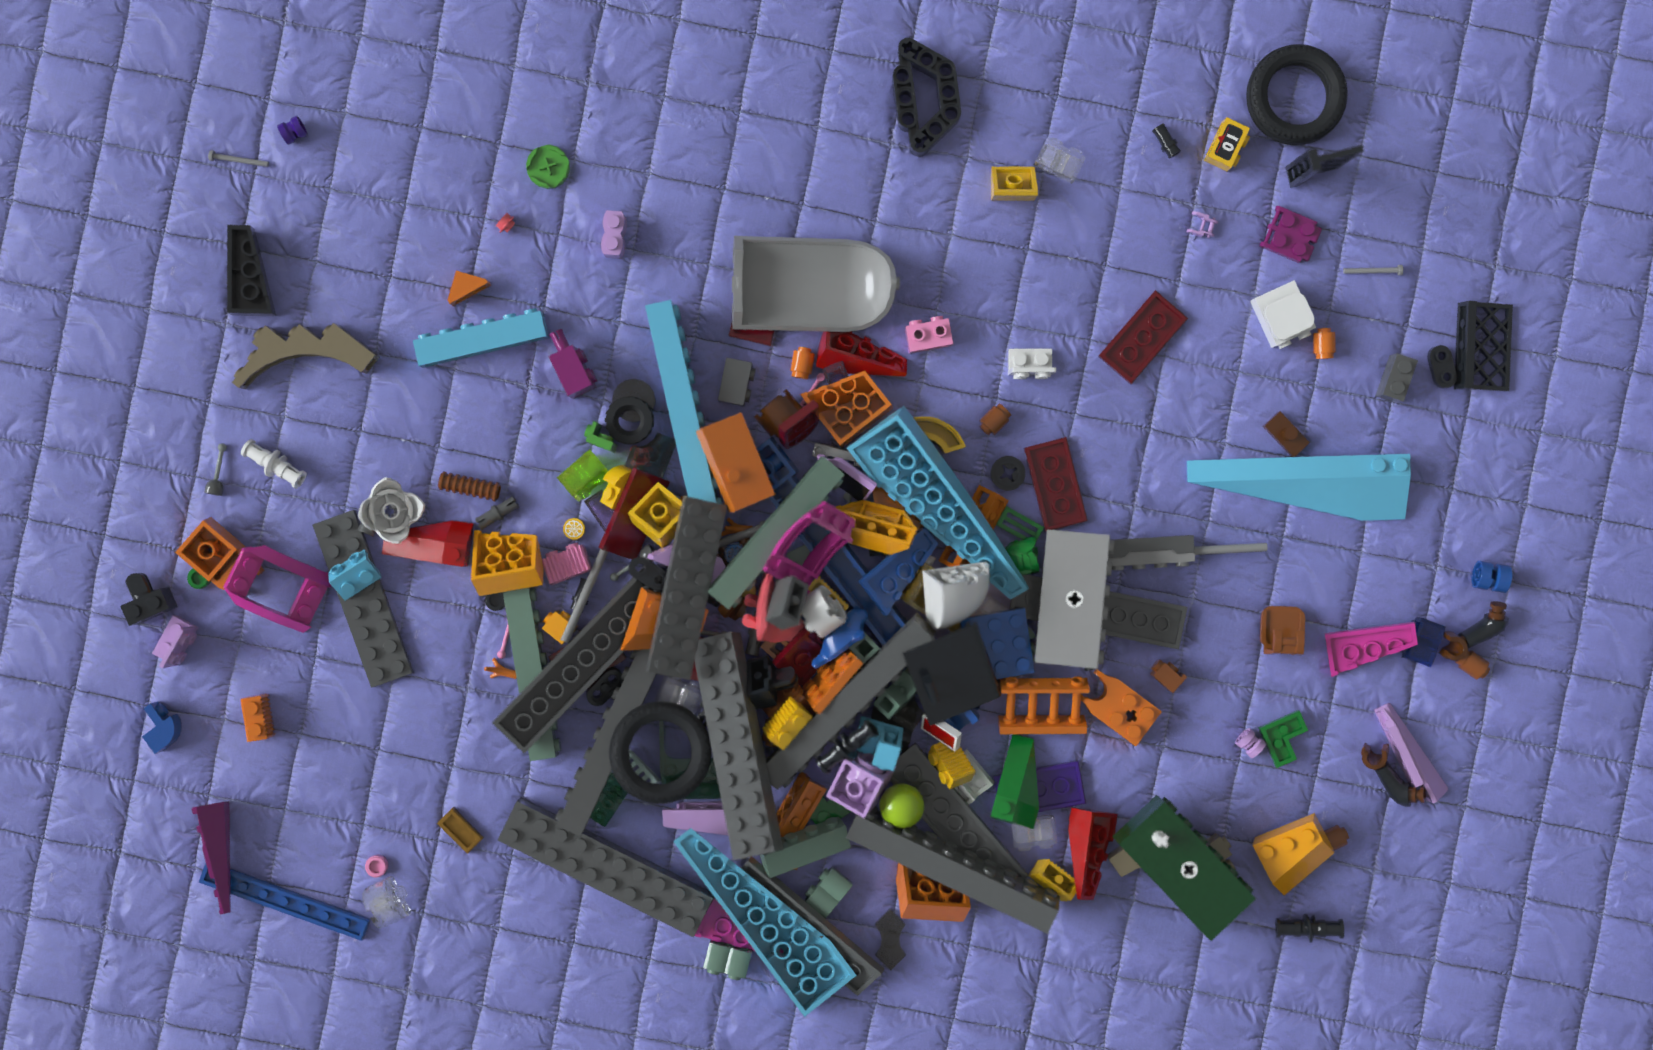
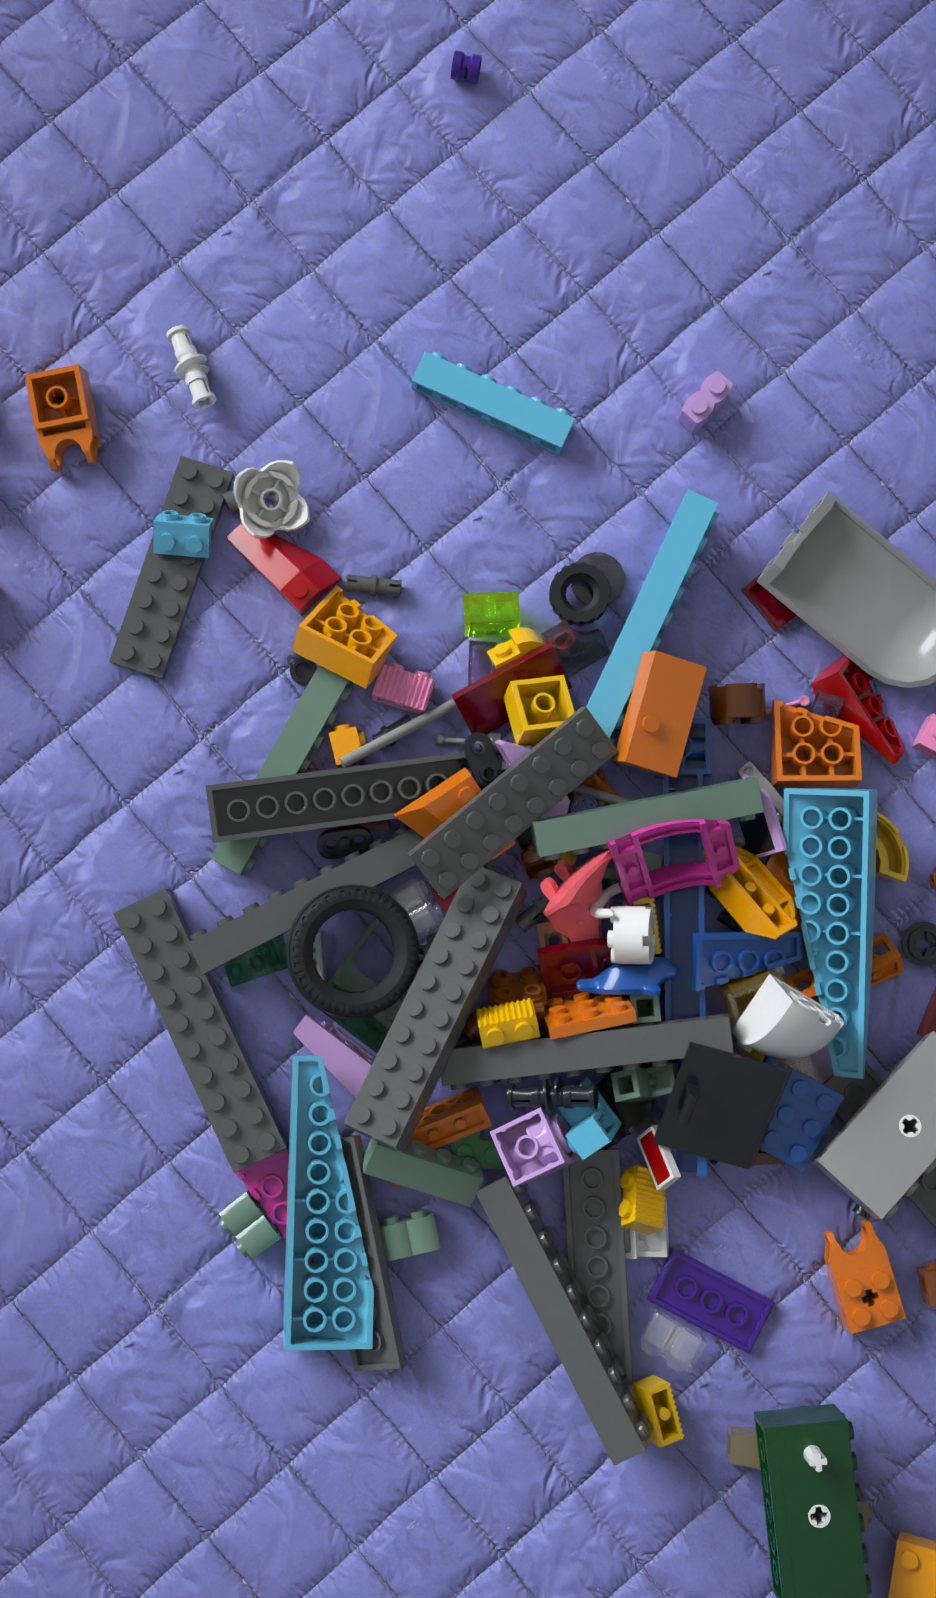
camera: 30 degrees right, 5 degrees down
green tile [187,568,211,589] -> none
hinge [204,443,227,496] -> none
light grey piece [208,150,269,167] -> none
dark pink wedge [223,544,331,633] -> none
black wedge [227,225,276,316] -> none
dark tan arch [232,323,380,389] -> none
pearl gold tile [437,807,484,854] -> none
dark orange piece [438,471,501,502] -> none
orange slope [448,270,492,306] -> none
orange bar [484,658,517,679] -> none
coral plate [496,213,515,233] -> none
bright pink hinge [497,624,509,659] -> none
bright green tile [526,145,570,189] -> none
magenta brick [548,329,598,399] -> none
yellow tile [563,518,586,540] -> none
bright green bracket [584,421,618,453] -> none
dark grey brick [718,357,756,407] -> none
black brick [747,655,799,710] -> none
dark grey brick [766,575,809,630] -> none
dark red tile [779,399,819,449] -> none
orange brick [790,347,815,380] -> none
clear smoke tile [875,908,906,970] -> none
lime piece [879,783,925,829] -> none
orange wedge [896,863,971,922] -> none
green wedge [991,734,1039,830] -> none
green tile [996,506,1044,540] -> none
orange fence [998,676,1090,734] -> none
green helmet [1005,537,1039,576] -> none
red wedge [1068,808,1118,900] -> none

